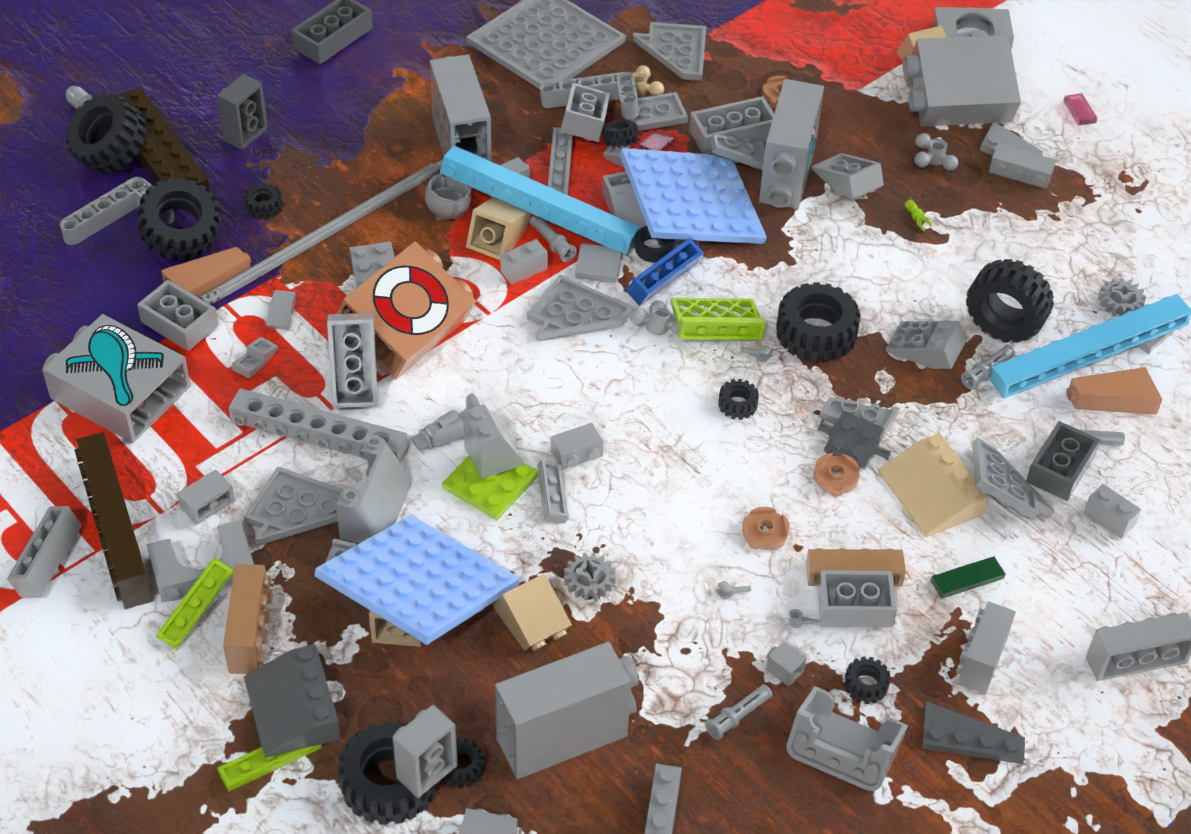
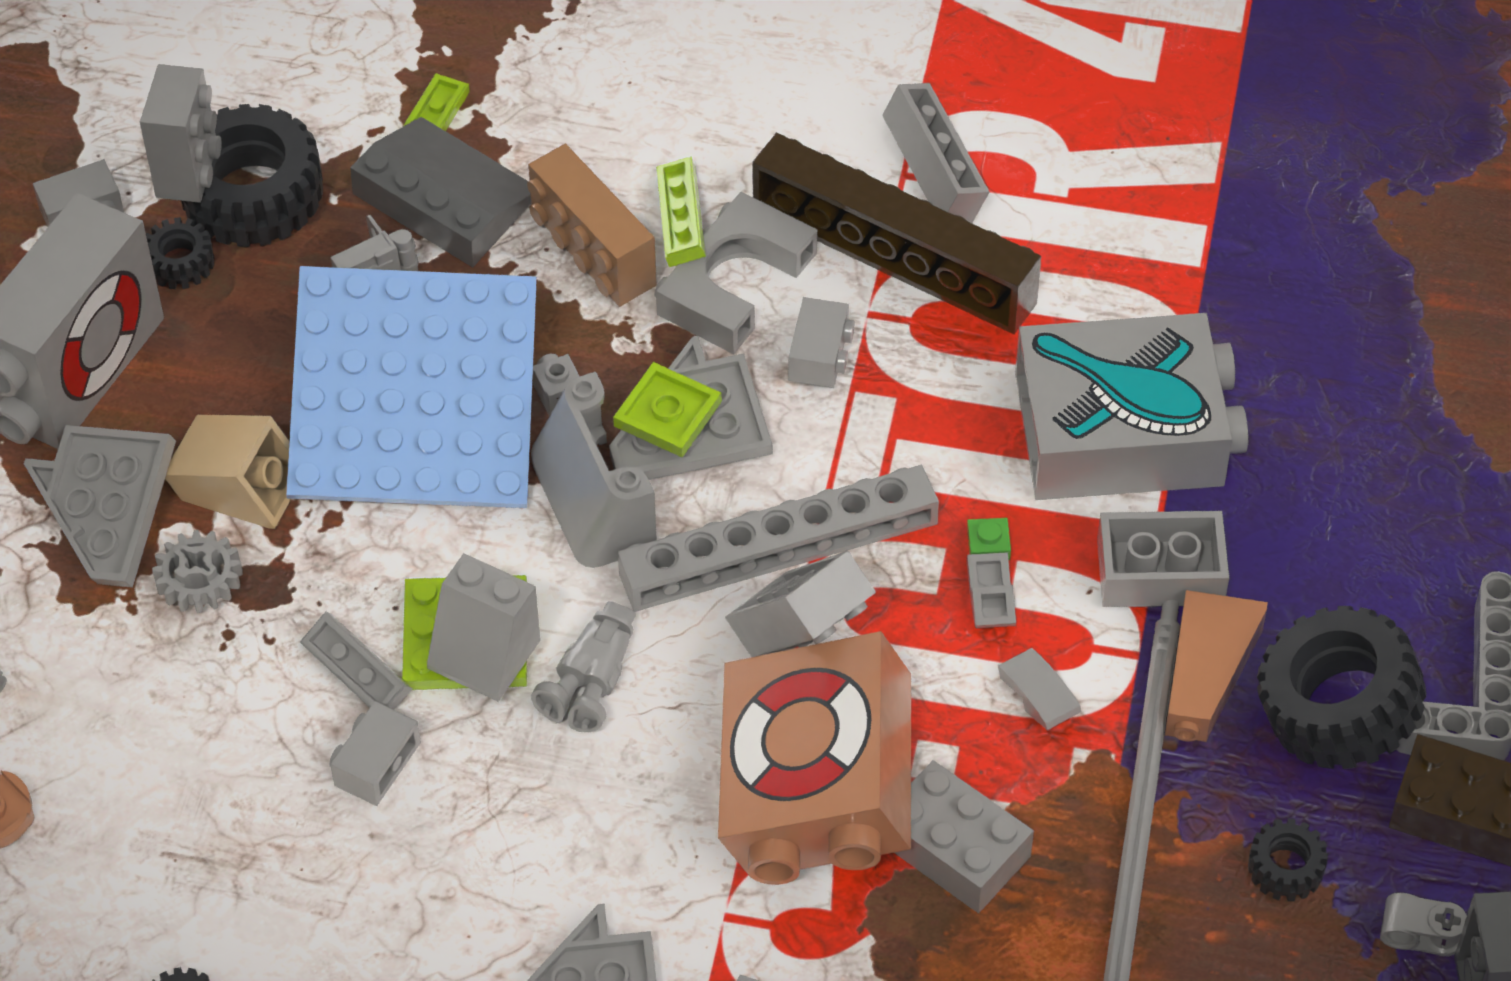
camera: 145 degrees right, 5 degrees up
none -> light grey wing [24,425,176,588]
none -> light grey piece [330,215,419,271]
none -> lime plate [613,362,722,458]
none -> bright green plate [967,518,1011,560]
none -> light grey piece [1380,893,1467,957]

